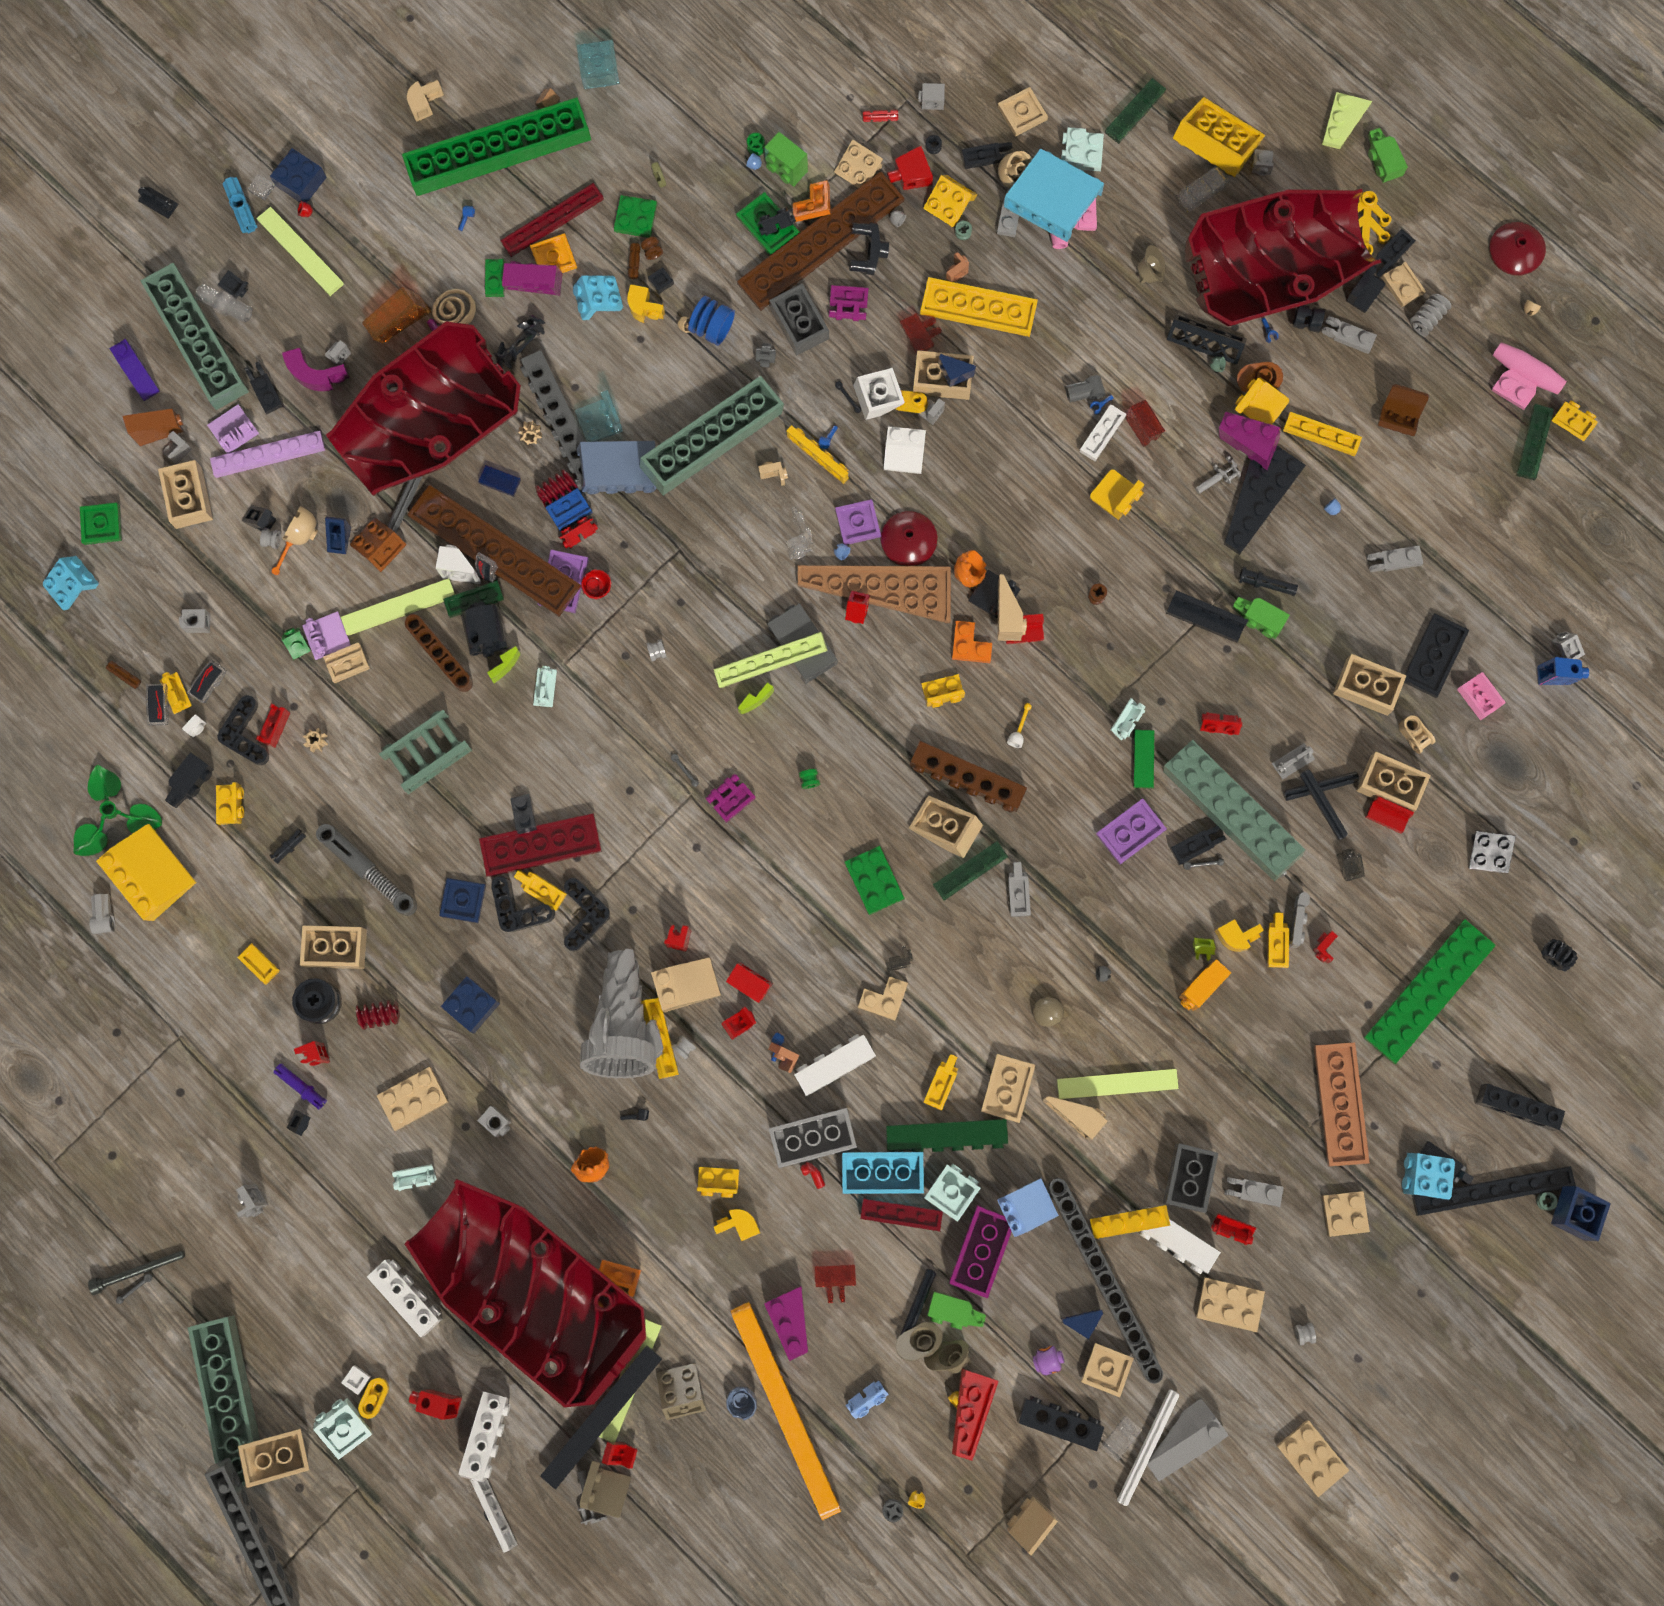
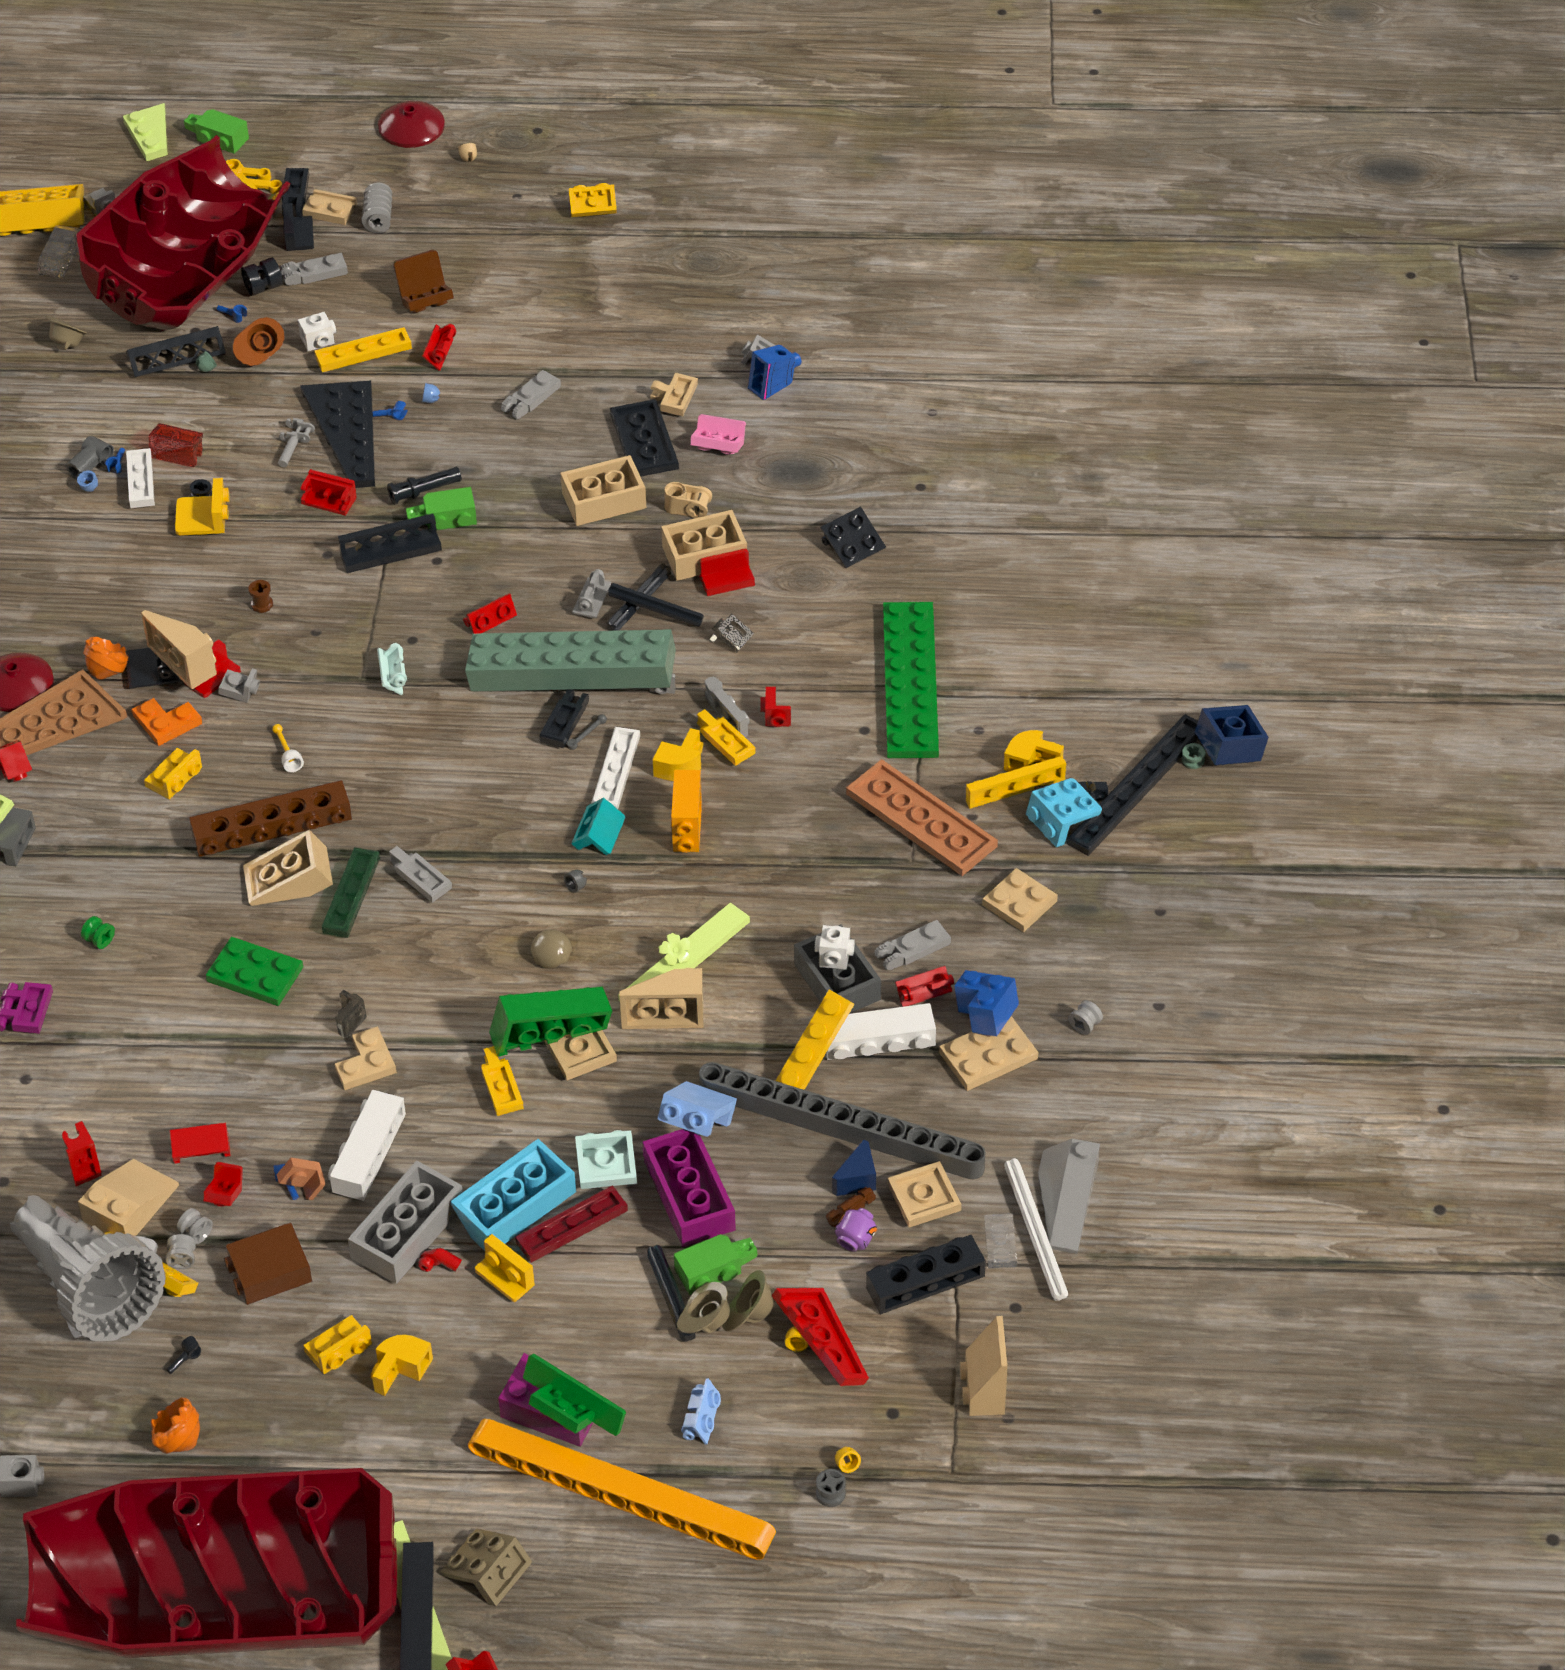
camera: 45 degrees left, 30 degrees down
sand blue hair [726,1387,757,1420] -> none
clear red hinge [815,1265,856,1303] -> none
dark green brick [886,1119,1008,1153] -> none
medium lavender plate [1096,798,1167,865] -> none
green tile [1133,730,1155,789] -> none
lime tile [1193,938,1216,961] -> none
magenta wedge [1219,412,1280,470] -> none
yellow bracket [1235,377,1289,425] -> none
tan plate [1277,1420,1349,1497] -> none
black brick [1475,1083,1565,1131] -> none
bright pink plate [1492,342,1567,410] -> none
clear green plate [1516,404,1554,481] -> none
black gear [1541,939,1578,972] -> none
none -> medium blue hinge [77,470,98,492]
none -> light grey wheel [177,1208,213,1244]
none -> black bush [190,479,212,497]
none -> light grey bracket [218,668,260,703]
none -> reddish brown brick [224,1222,312,1305]
none -> white brick [298,312,336,351]
none -> red hinge [301,469,357,516]
none -> blue hand [373,401,408,420]
none -> red hinge [422,324,456,371]
none -> yellow bracket [475,1234,535,1302]
none -> green wedge [489,986,612,1057]
none -> green bracket [523,1353,626,1436]
none -> teal panel [571,797,625,855]
none -> white tile [591,727,640,809]
none -> tan plate [650,373,698,417]
none -> yellowish green plant [658,933,691,966]
none -> white brick [815,925,855,970]
none -> reddish brown axle [826,1187,876,1227]
none -> blue brick [954,970,1019,1037]
none -> yellow plate [966,756,1066,809]
none -> yellow brick [1004,730,1064,772]

